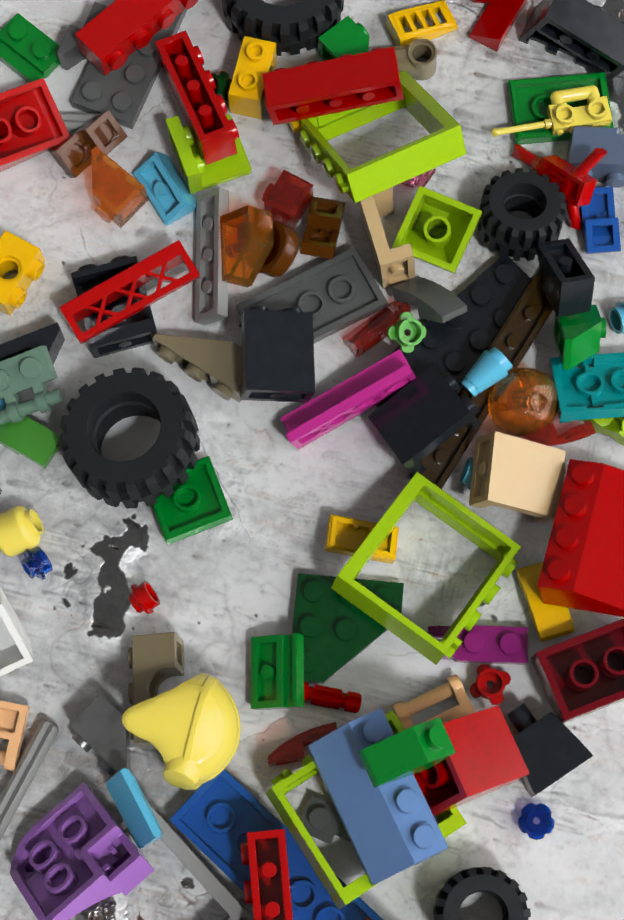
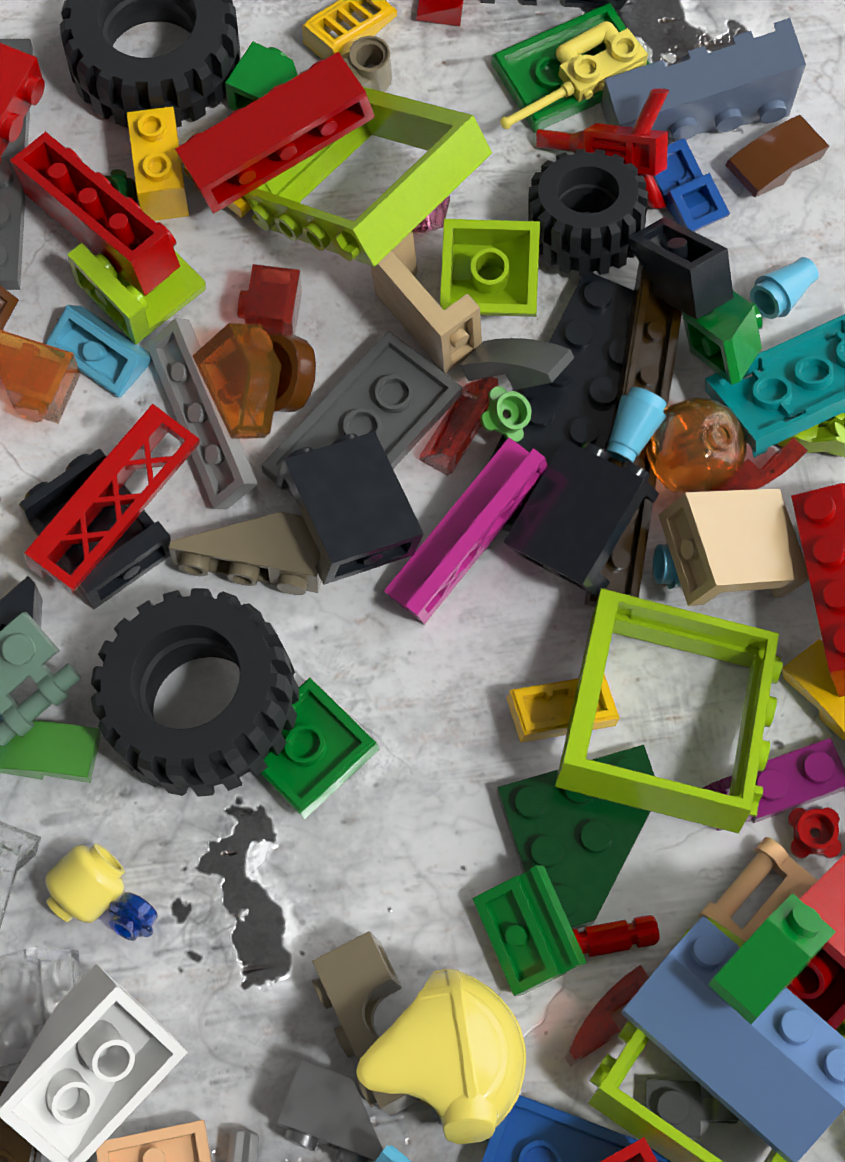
camera: 25 degrees left, 5 degrees down
red plate [128,581,160,614] -> none
reddish brown slope [300,197,346,259] -> none

